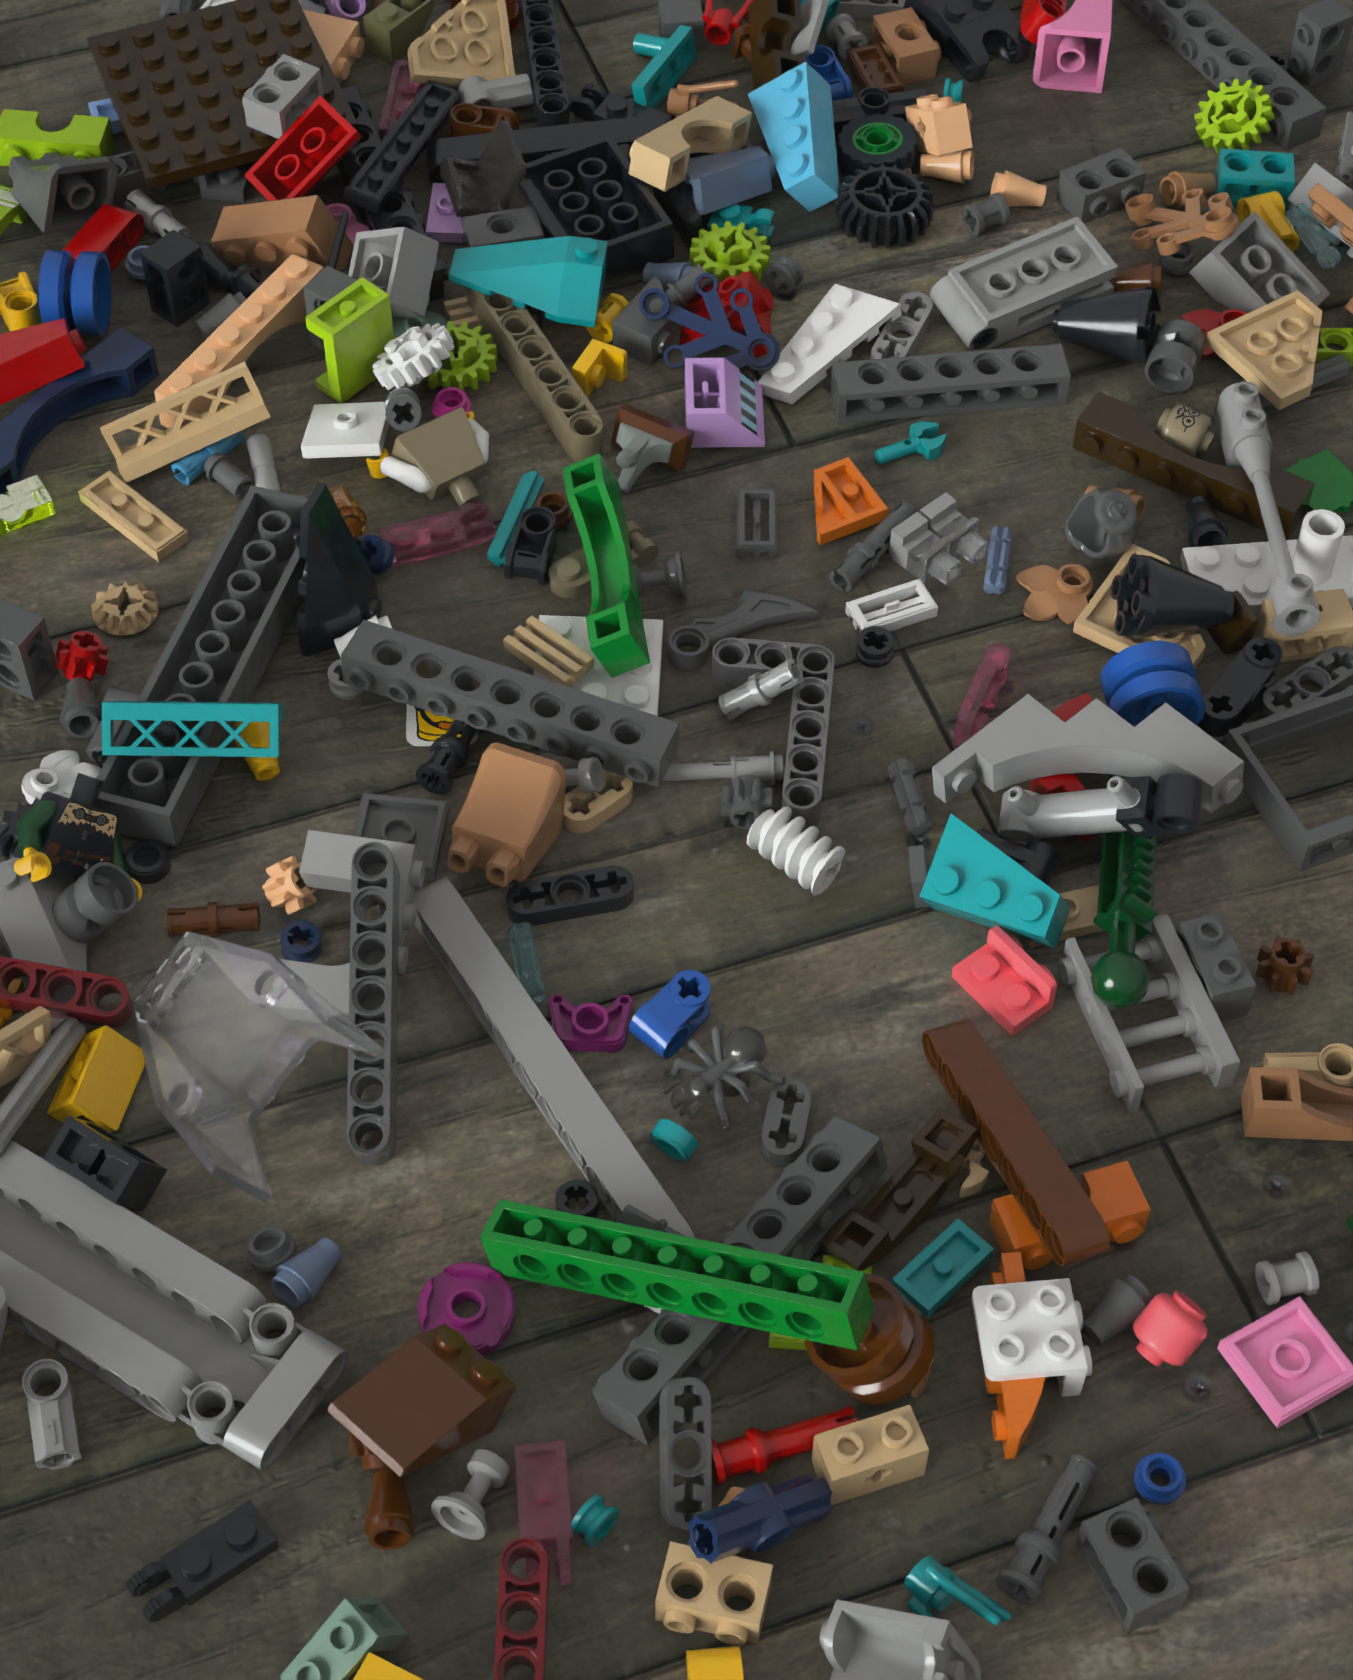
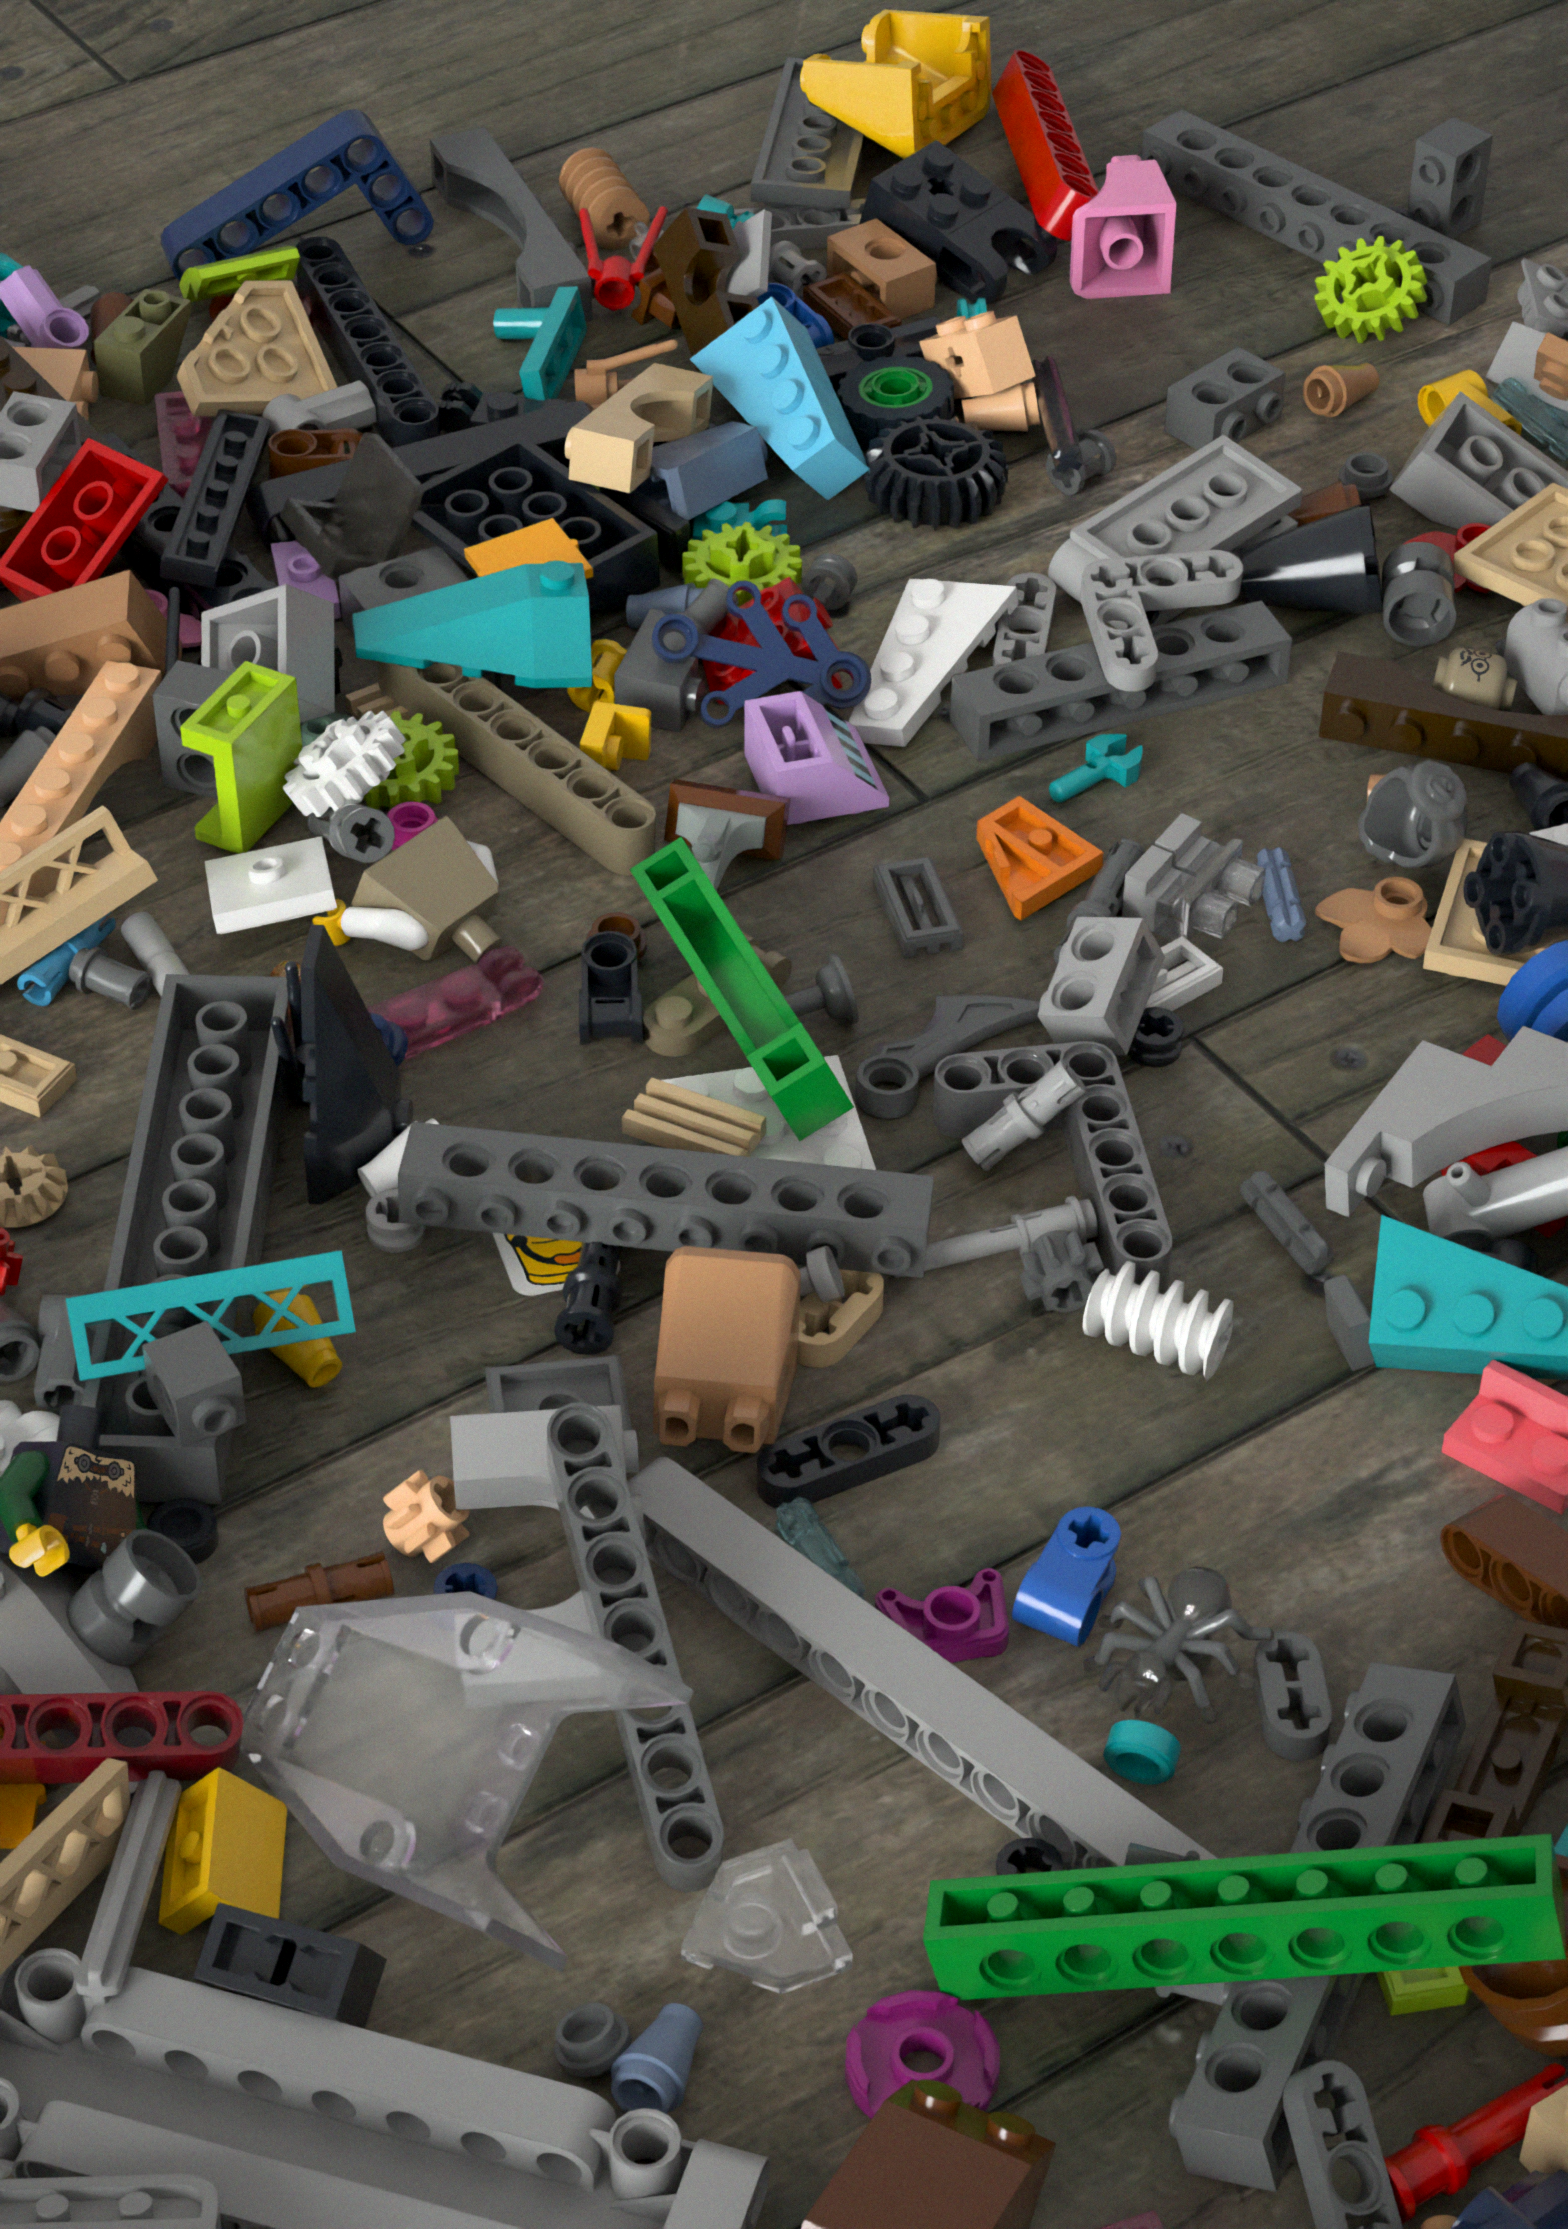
camera: 15 degrees left, 10 degrees down
teal axle [487,470,545,567] -> none
clear pink hinge [952,642,1011,749] -> none
light nougat cone [990,170,1046,207] -> none
medium nougat plant [1125,188,1239,256] -> none
teal brick [1214,148,1295,210] -> none
none -> dark grey brick [142,1321,247,1448]
none -> light orange piece [464,518,593,579]
none -> clear plate [681,1838,852,1994]
none -> black axle [1032,356,1083,474]
none -> light grey brick [1037,917,1165,1055]
none -> light grey beam [1080,550,1243,692]

